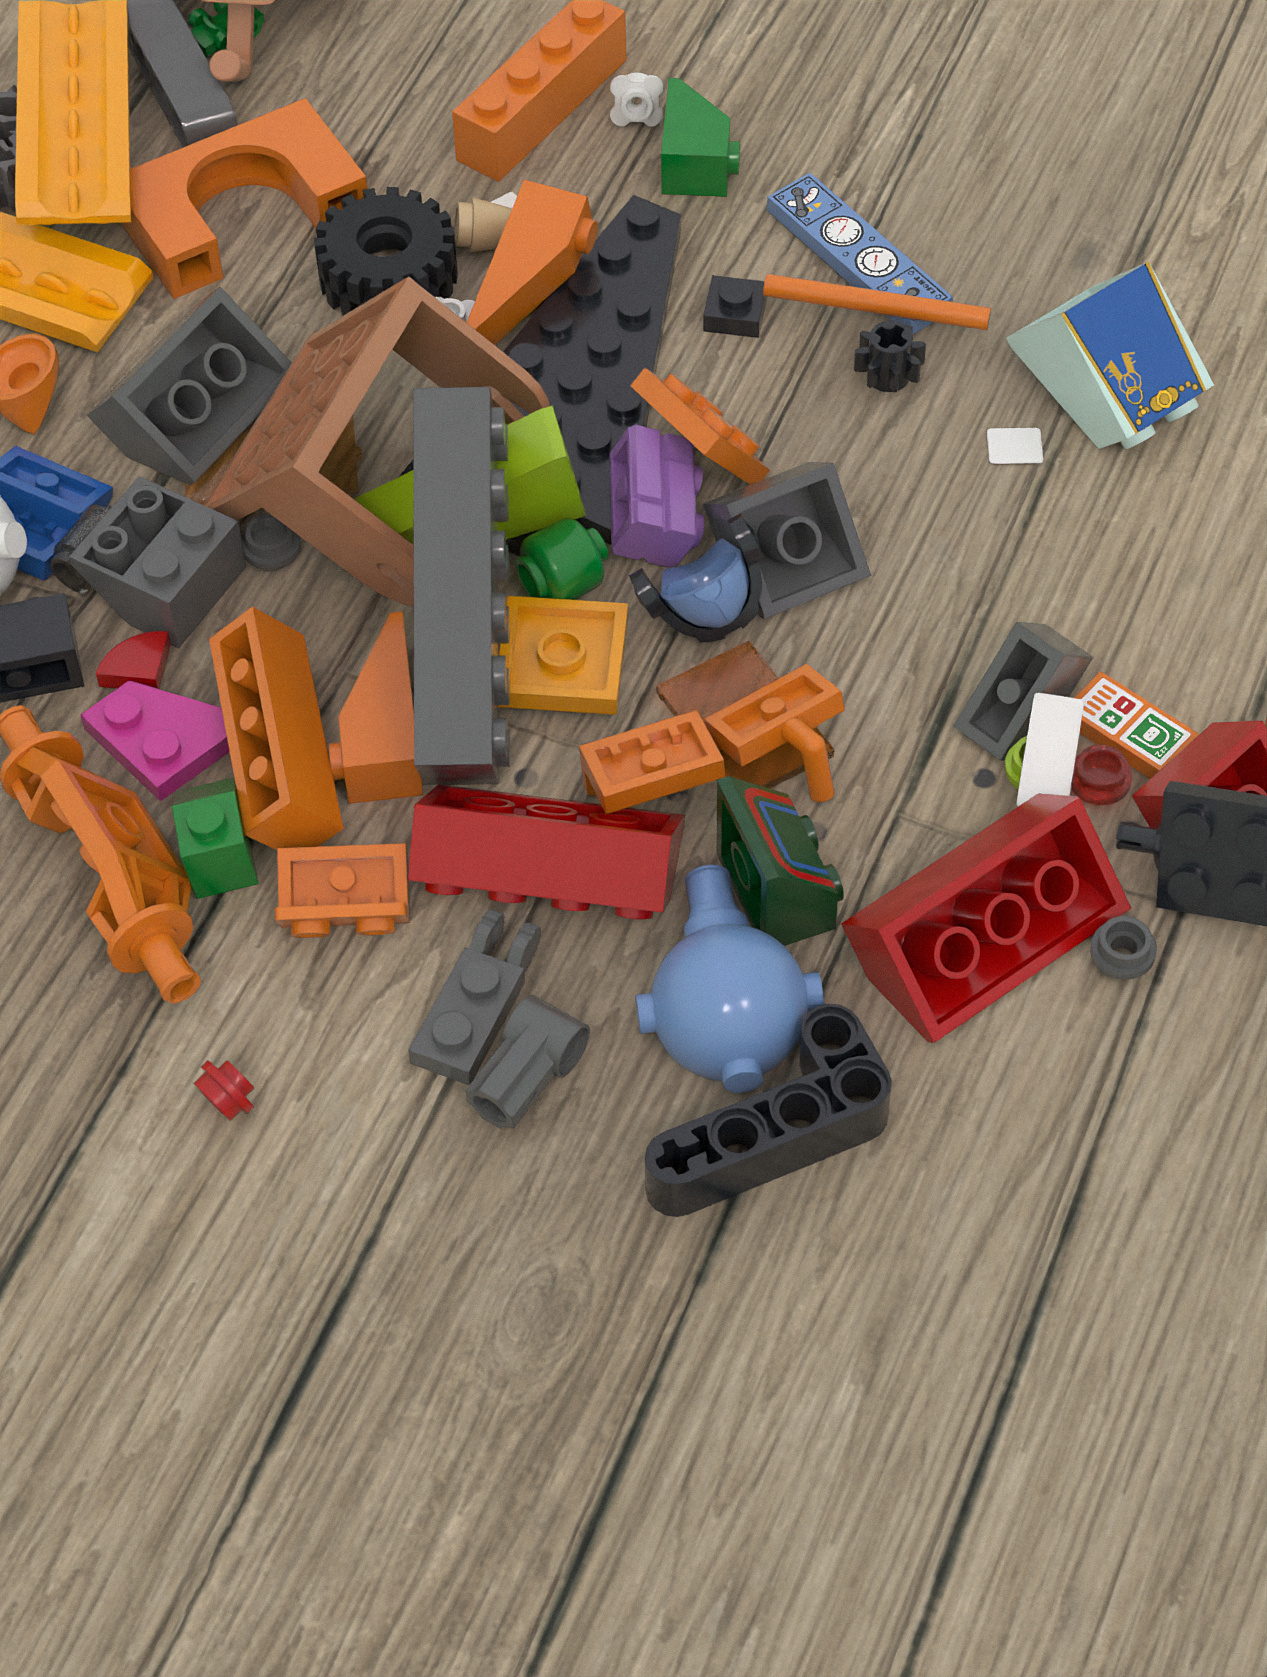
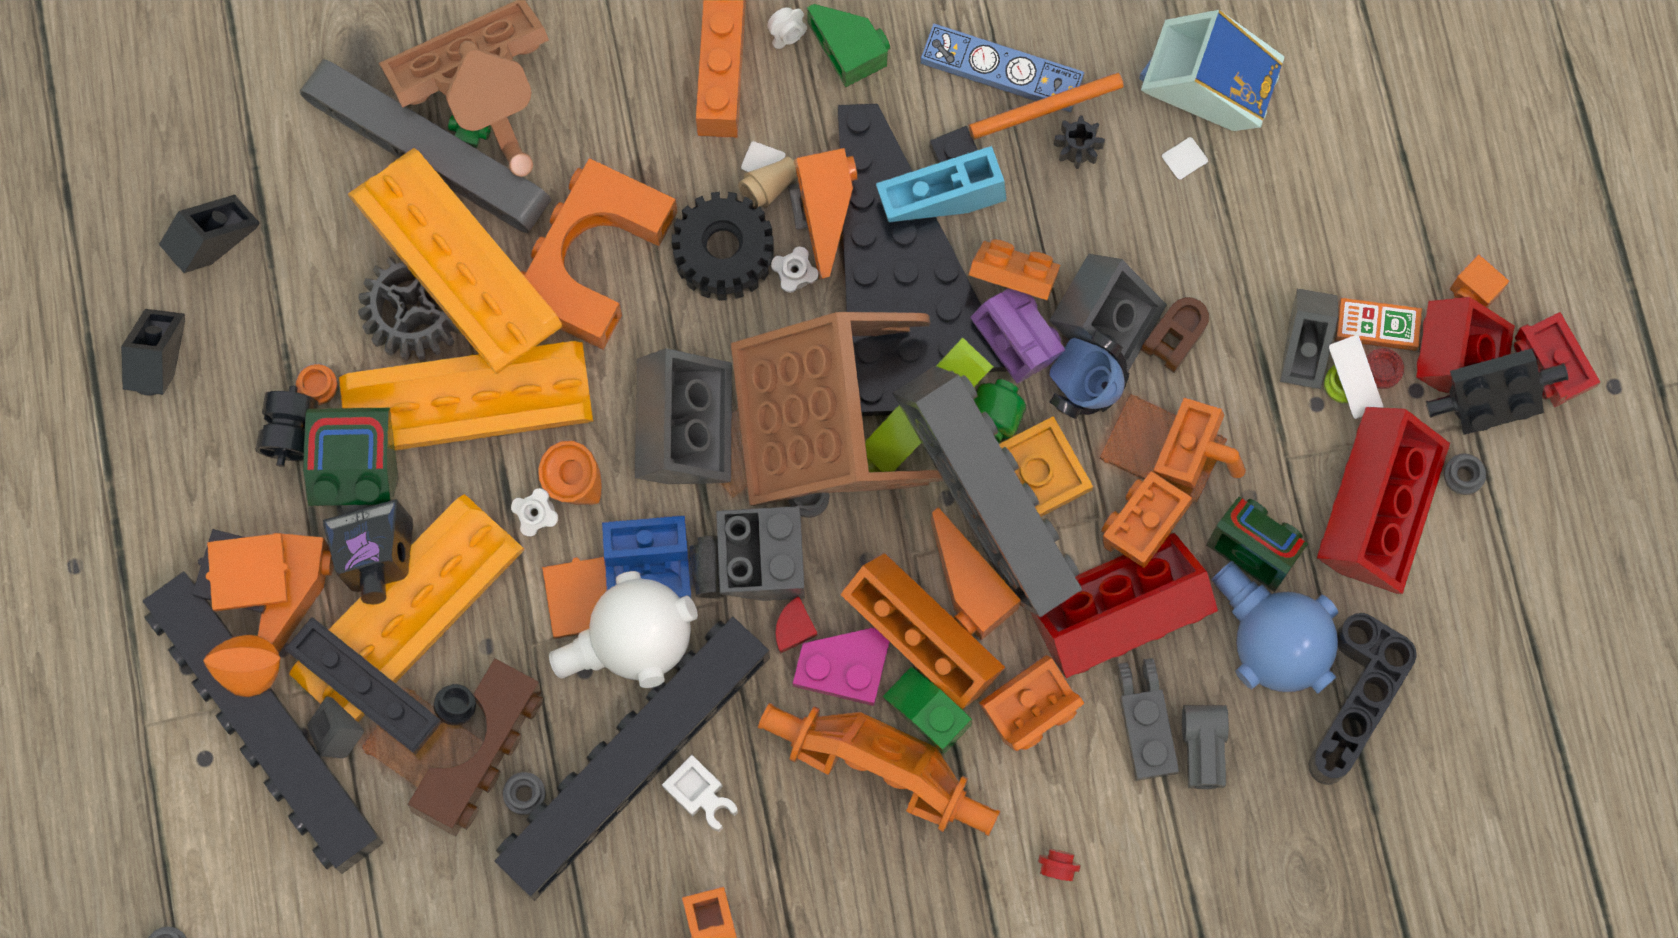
camera: 35 degrees left, 20 degrees up
none -> medium azure slope [876,146,1006,222]
none -> reddish brown plate [1141,297,1209,373]

